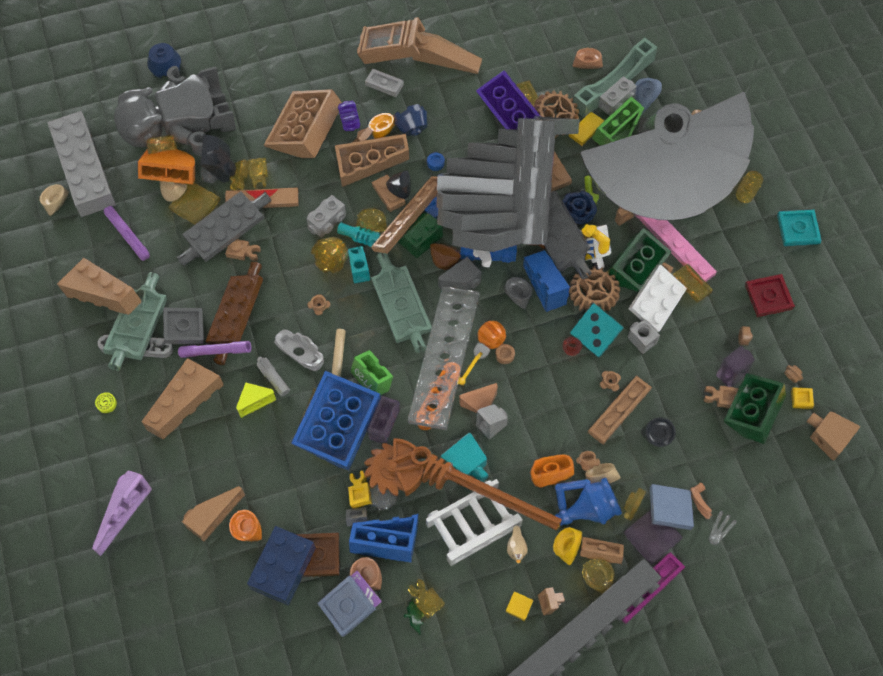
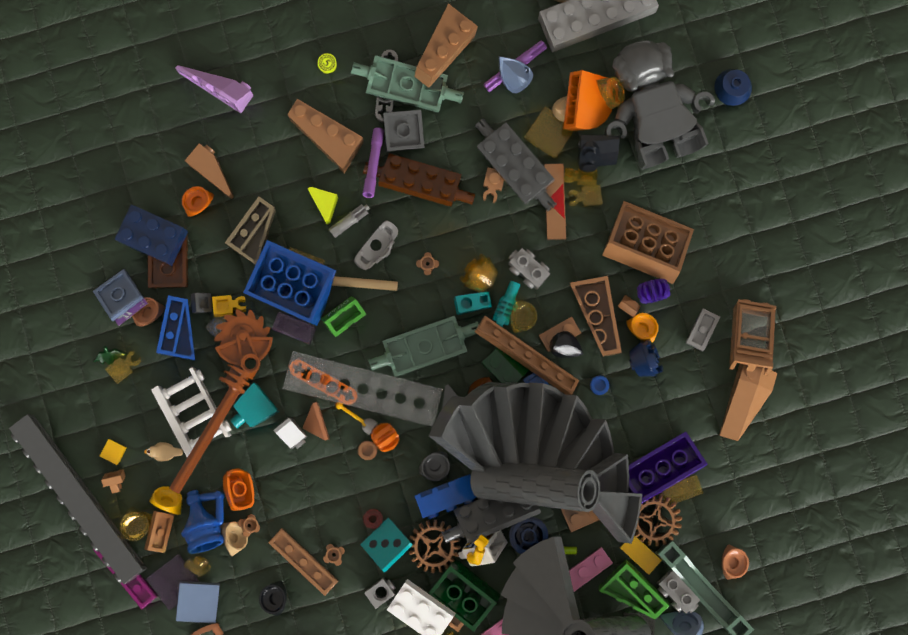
camera: 90 degrees right, 20 degrees up
none -> dark tan wedge [225,196,276,265]
none -> sand blue piece [499,56,533,93]

